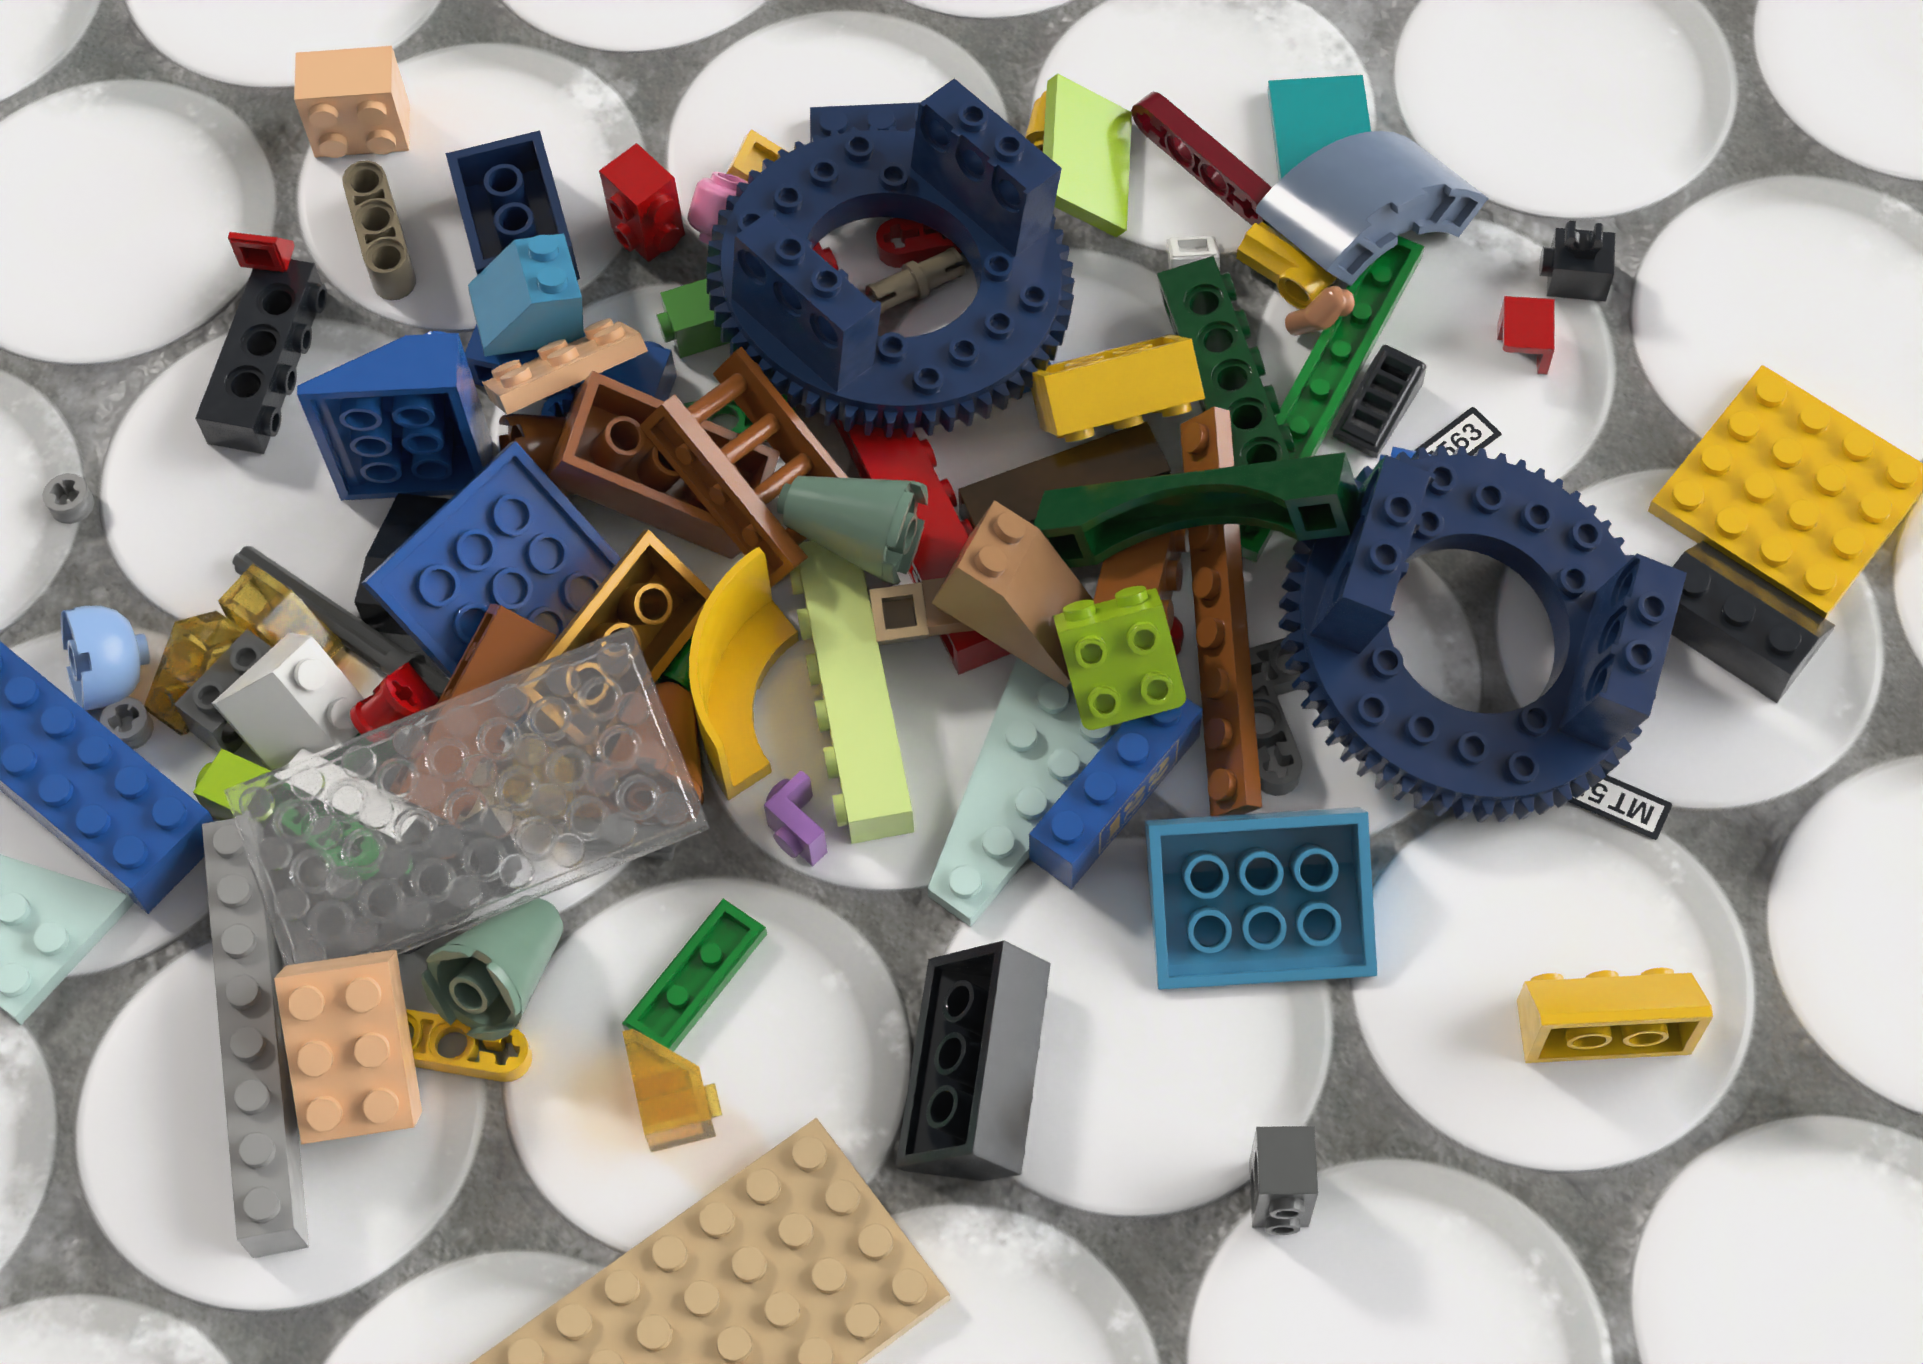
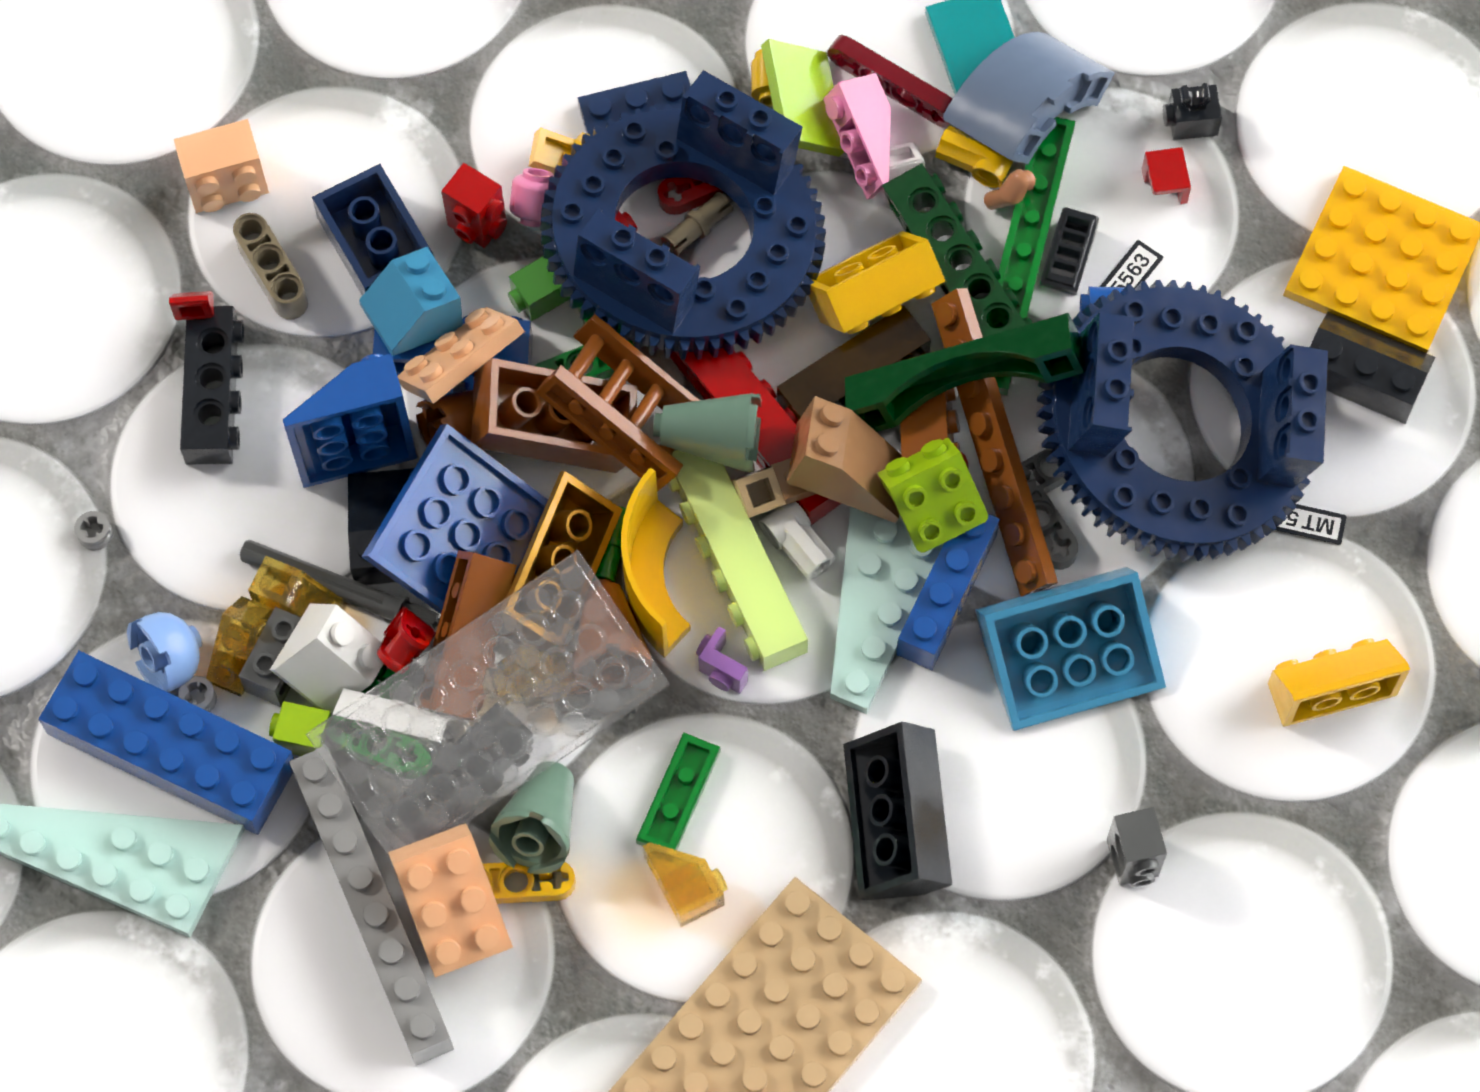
camera: 15 degrees left, 5 degrees up
none -> white piece [759,502,835,580]
none -> bright pink slope [823,73,891,199]

